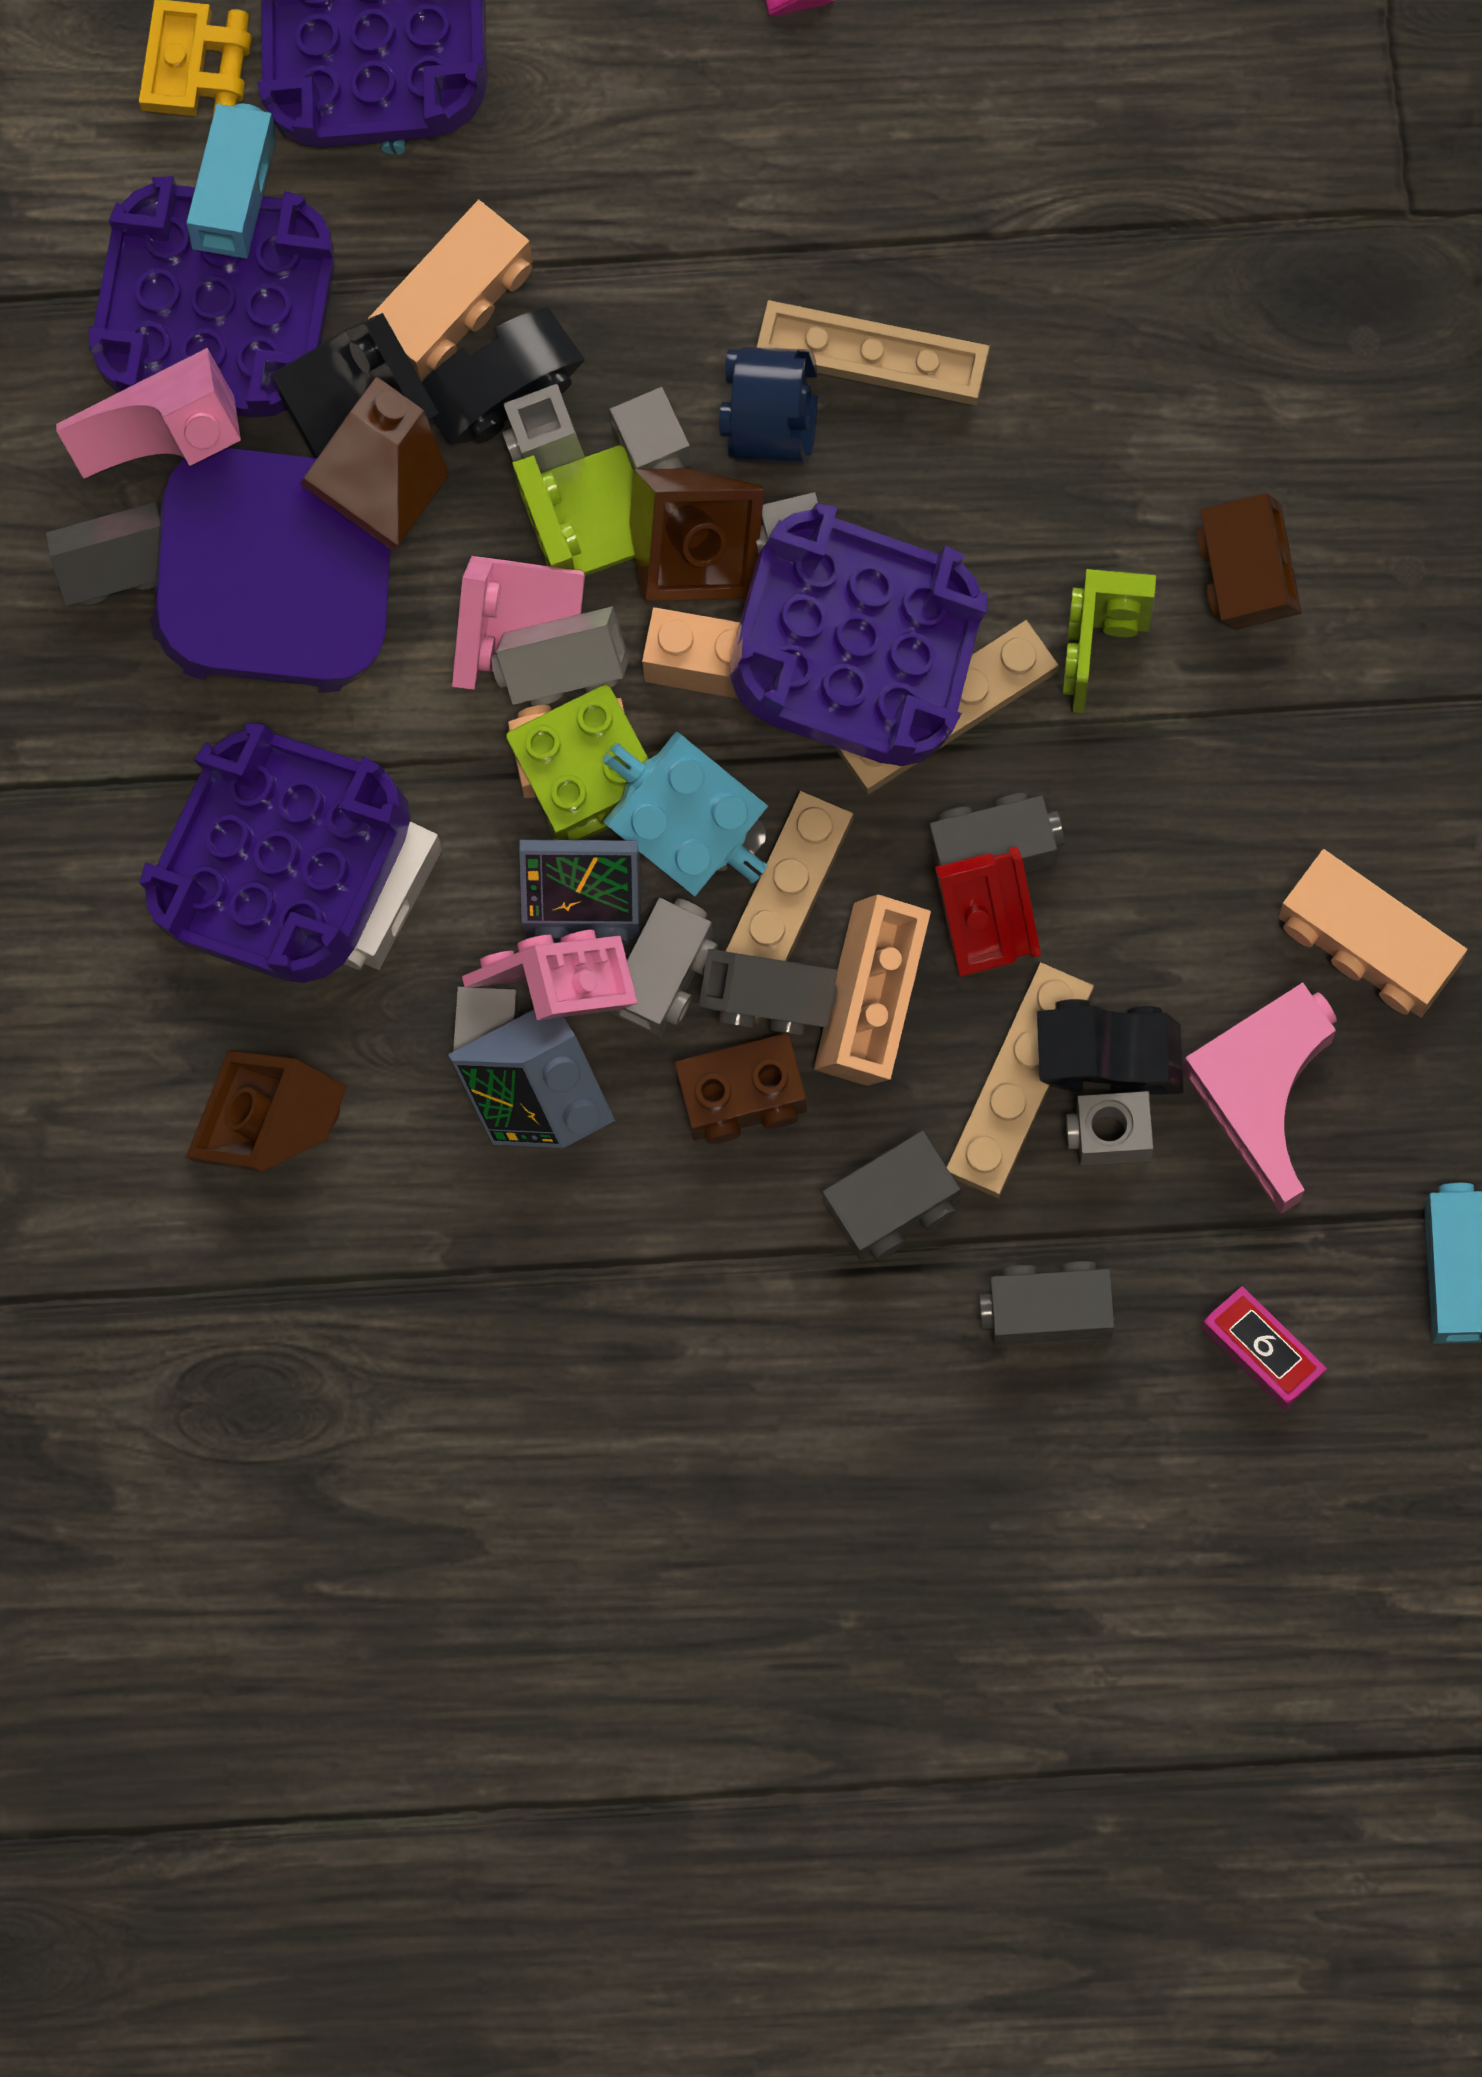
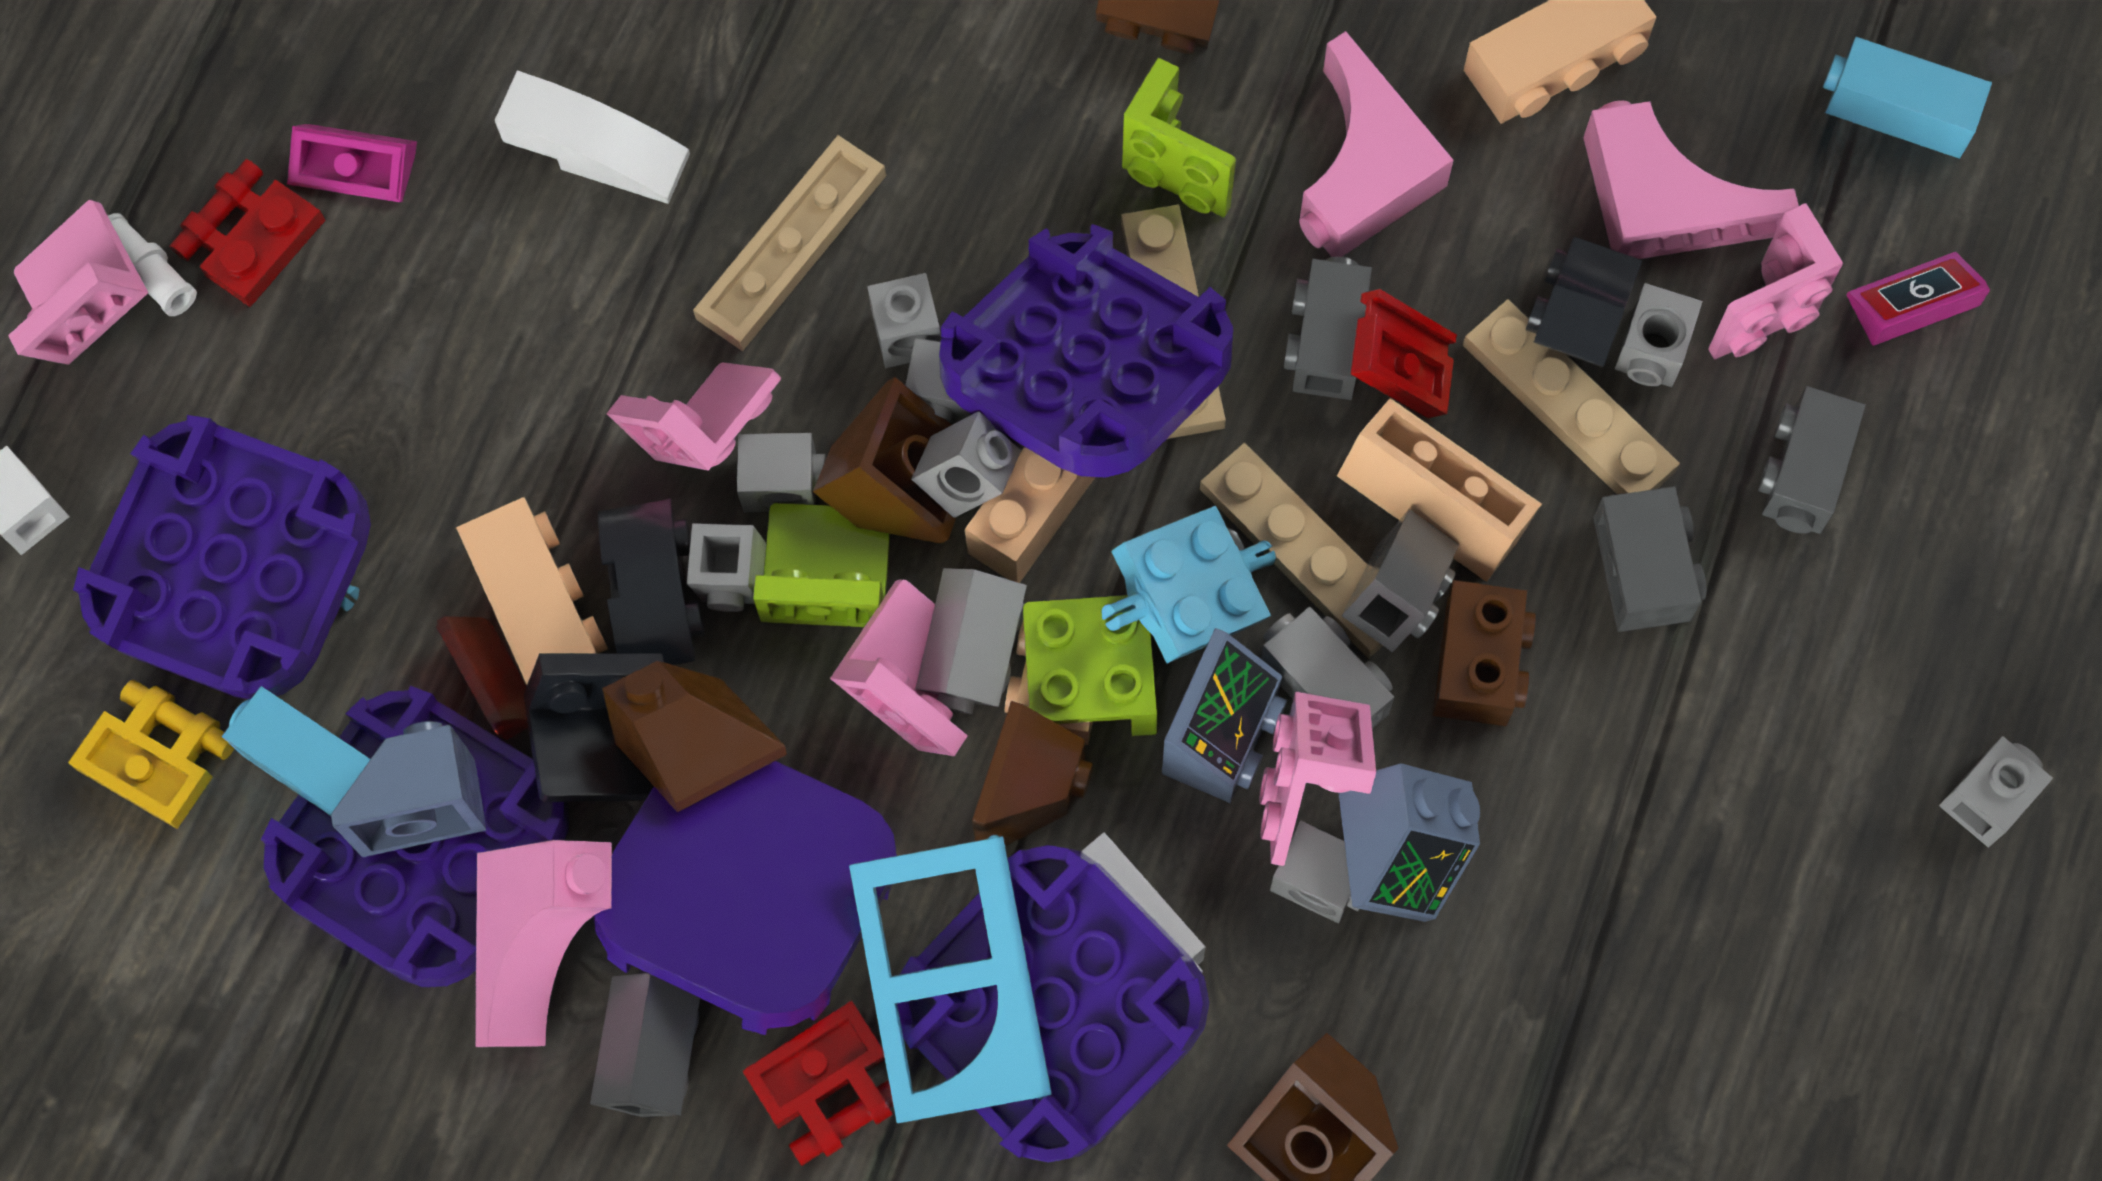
camera: 70 degrees left, 5 degrees down
dark blue brick [719,347,818,464] -> none
none -> sand blue slope [331,722,487,857]
none -> clear red slope [436,616,528,741]
none -> white slope [495,70,690,204]
none -> bright pink bracket [606,362,781,471]
none -> red plate [742,1000,894,1166]
none -> medium azure window [849,835,1051,1123]
none -> light grey brick [867,273,941,368]
none -> light grey brick [911,411,1021,518]
none -> reddish brown slope [972,701,1094,846]
none -> bright pink arch [1299,31,1454,257]
none -> bright pink bracket [1708,203,1843,360]
none -> light grey brick [1939,736,2053,848]

